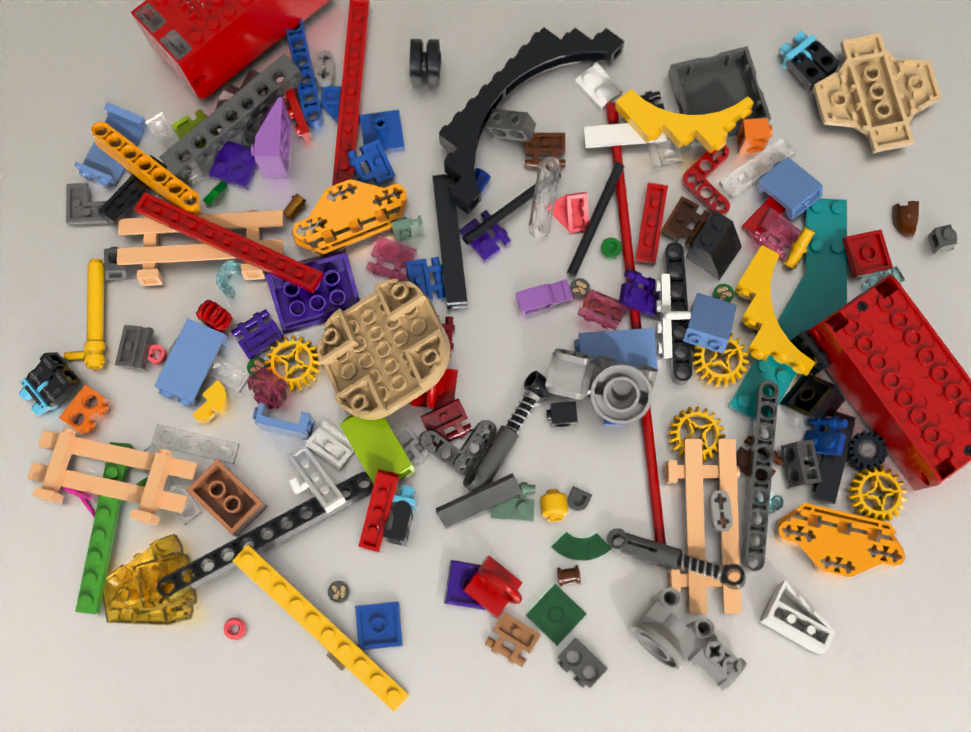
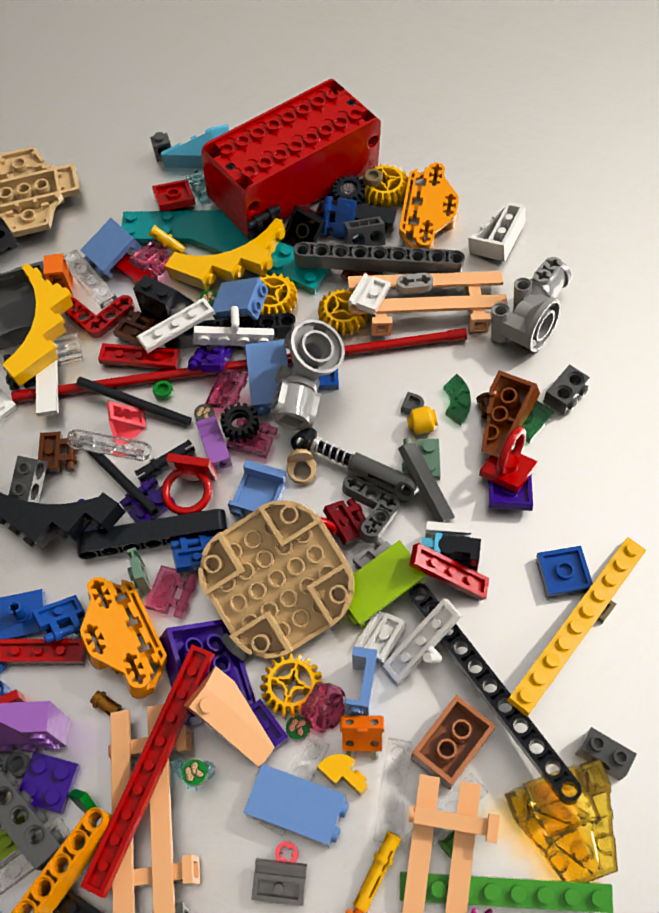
camera: 90 degrees left, 15 degrees down
red gear [196,300,233,333] -> none
coral plate [224,618,246,640] -> none
tile [328,581,350,603] -> none
medium nougat plate [485,611,541,667] -> none
black brick [546,401,578,428] -> none
piece [607,528,746,590] -> none
reddish brown brick [892,201,919,239] -> none
none -> black pin [134,439,195,482]
none -> white tile [136,298,215,353]
none -> medium azure wedge [161,124,229,169]
none -> red tile [161,453,217,515]
none -> tile [182,759,208,787]
none -> light nougat wedge [184,666,275,768]
none -> black tyre [220,402,259,443]
none -> dark grey tile [221,633,249,662]
none -> clear pink plate [226,418,278,459]
none -> medium blue panel [228,460,287,518]
none -> tan piece [286,449,317,485]
none -> orange piece [340,715,384,760]
none -> white plate [348,273,391,315]
none -> yellow pin [353,830,402,912]
none -> dark tan tile [364,169,382,187]
none -> white plate [425,521,472,539]
none -> dark orange wedge [481,370,540,458]
none -> dark grey brick [575,727,637,781]

